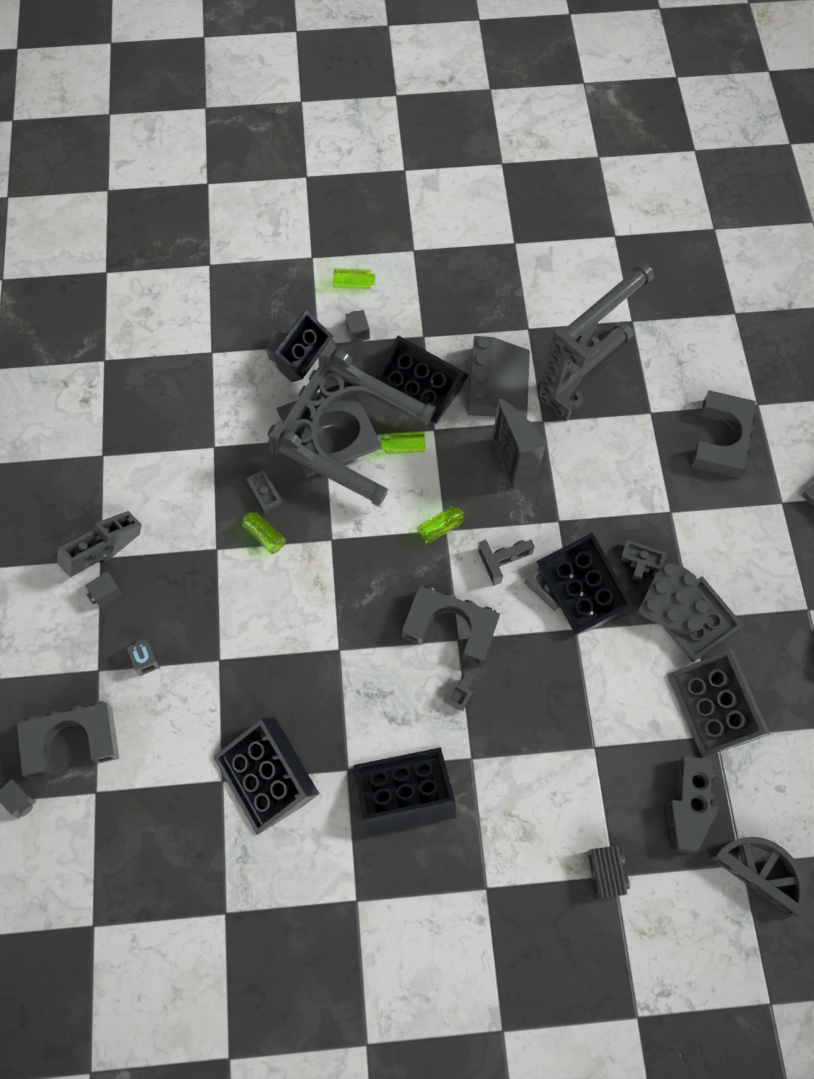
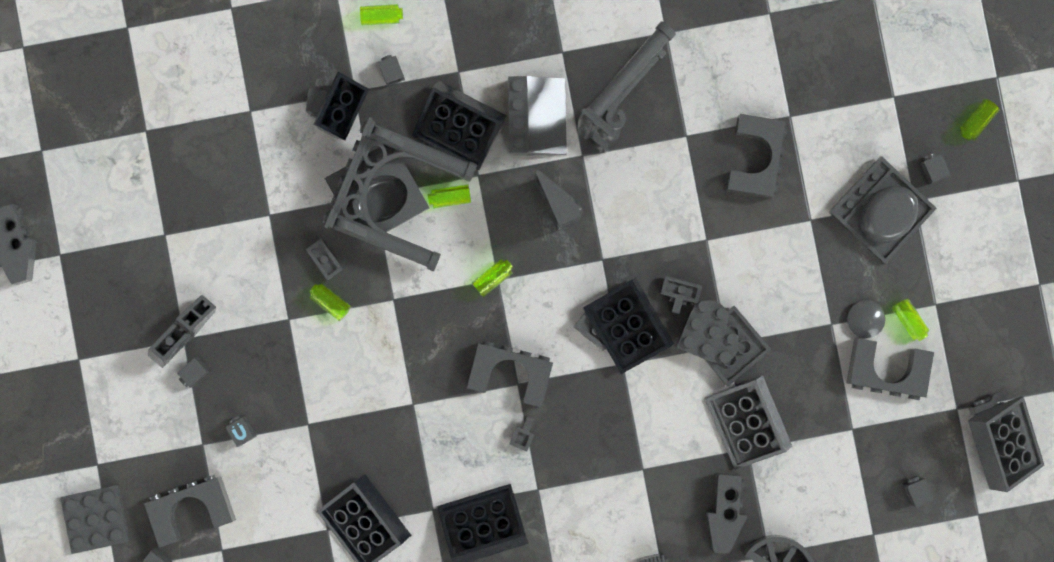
camera: 10 degrees left, 20 degrees up
dark grey bracket [477,540,535,586] -> none

